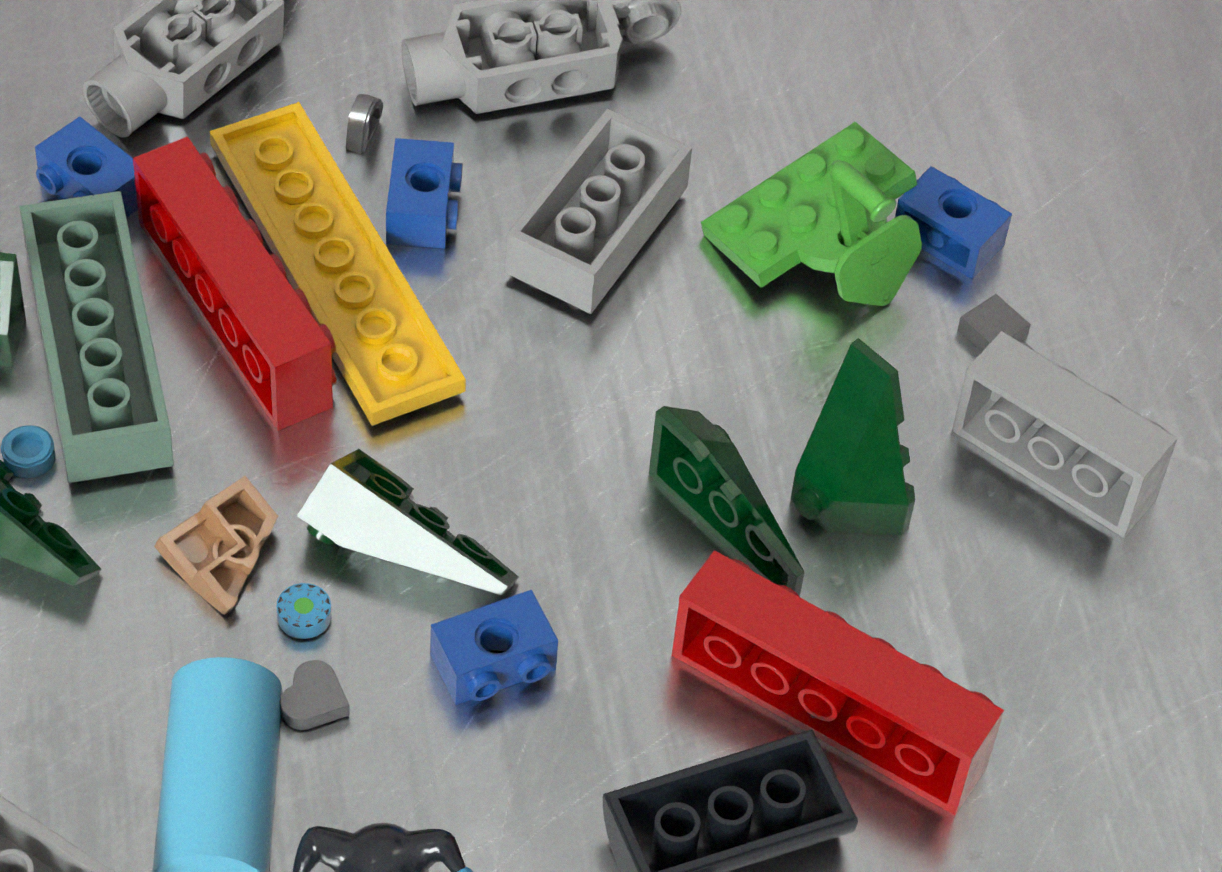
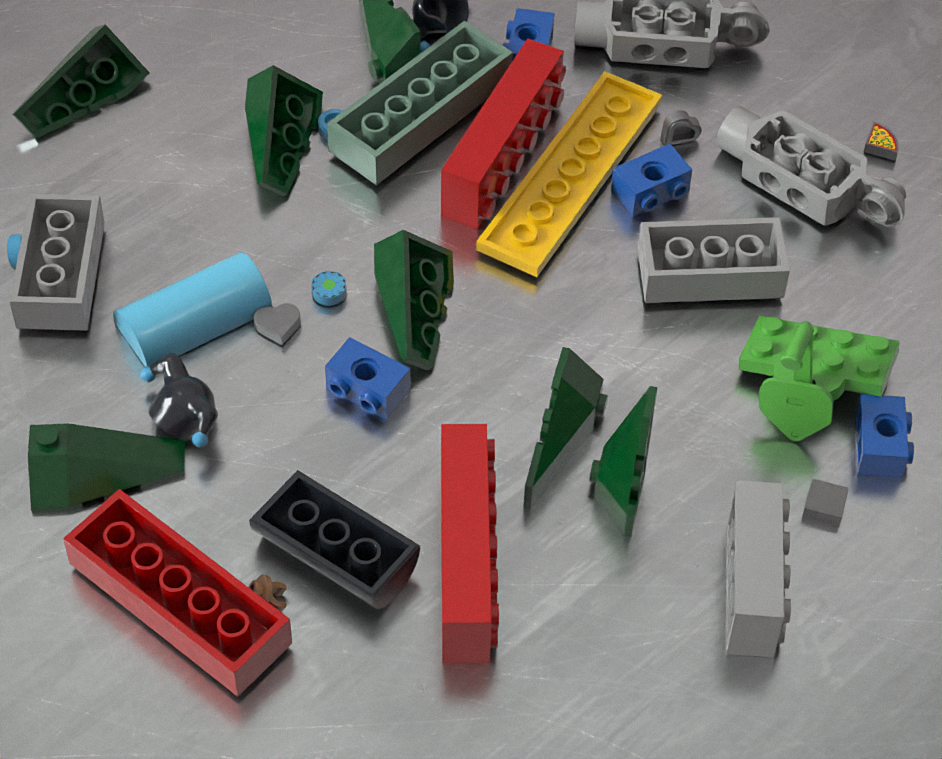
camera: 60 degrees right, 0 degrees up
medium nougat slope [154,475,278,615] -> none

